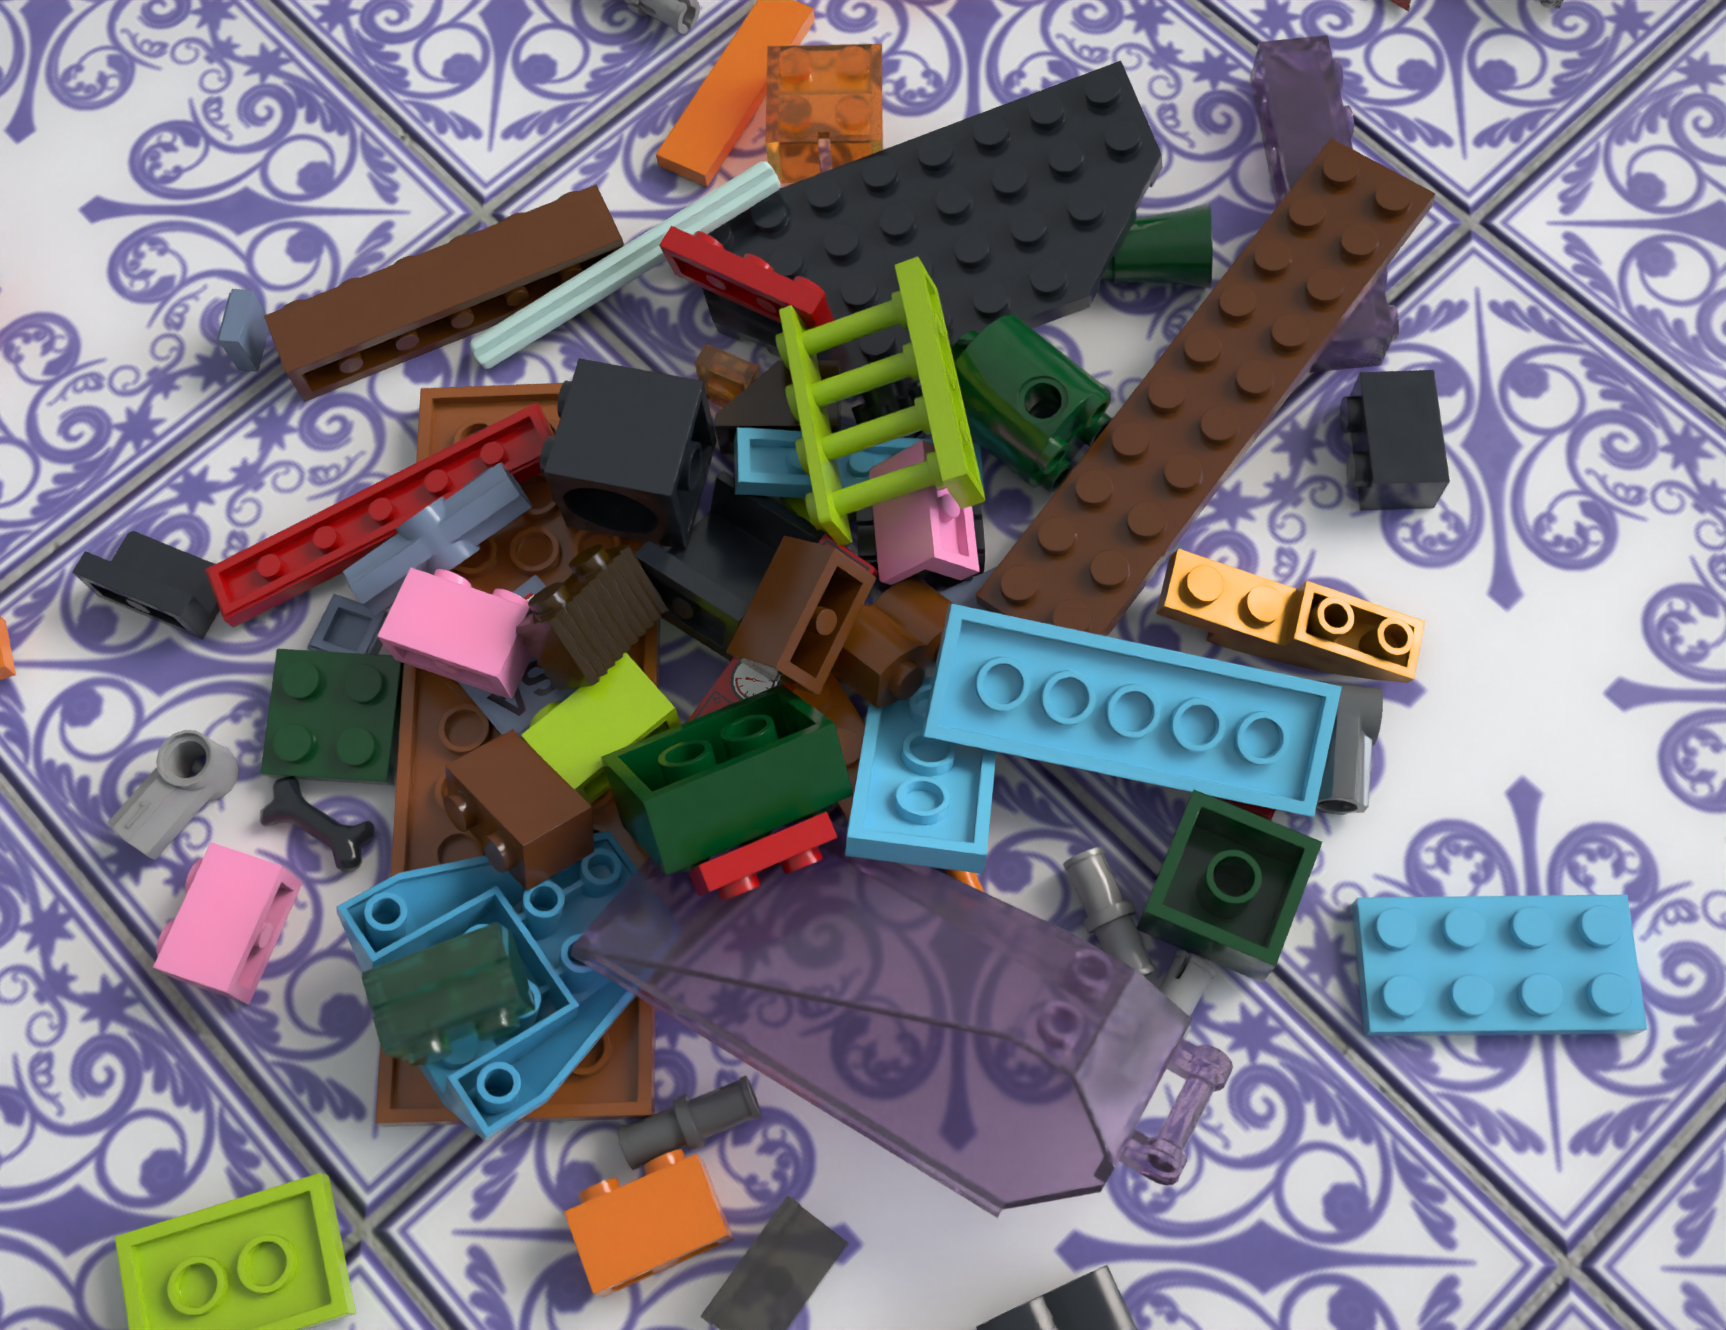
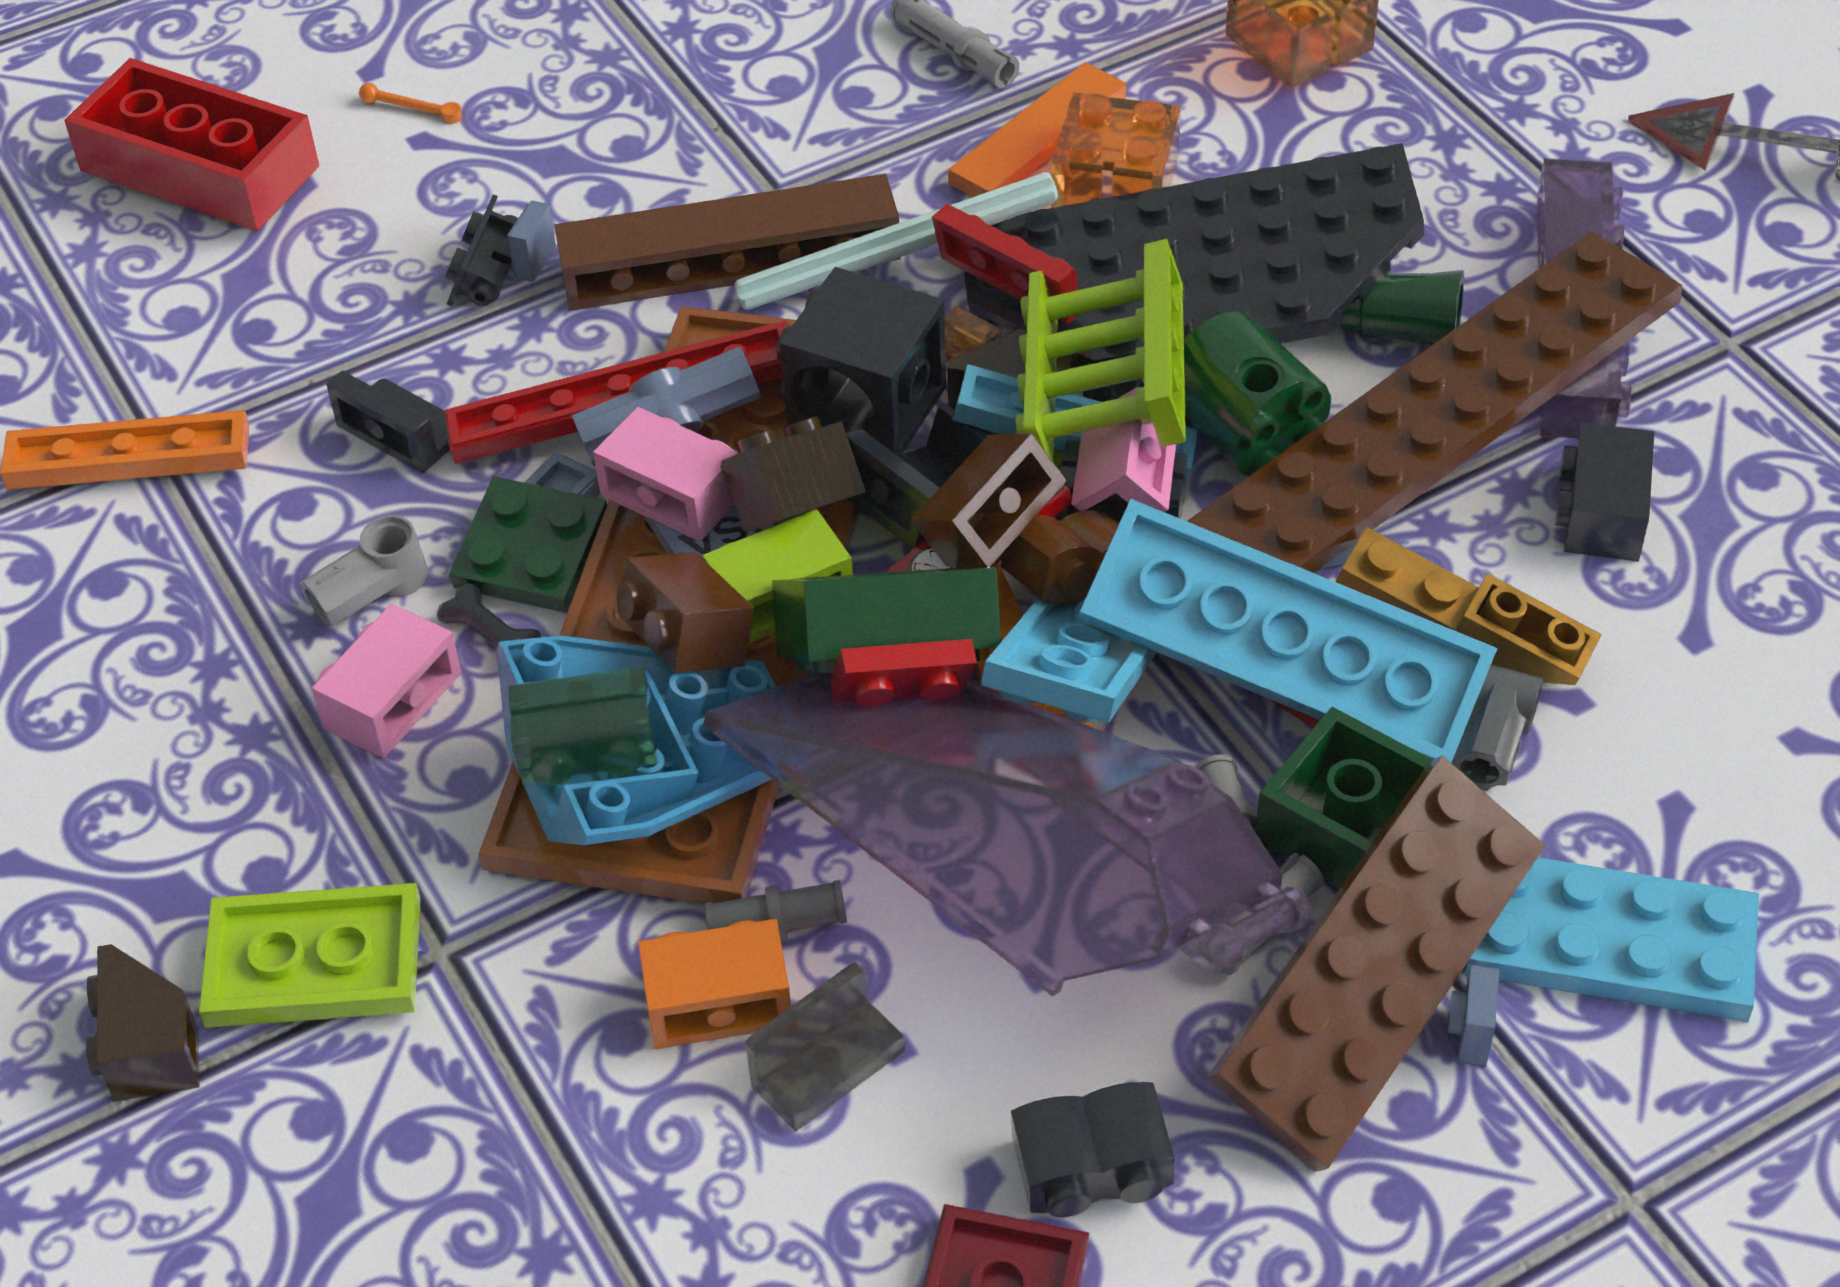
camera: 10 degrees right, 20 degrees down
none -> orange hinge [358,83,462,124]
none -> black hinge [444,194,518,307]
none -> reddish brown plate [1207,756,1546,1172]
none -> sand blue plate [1447,965,1500,1067]

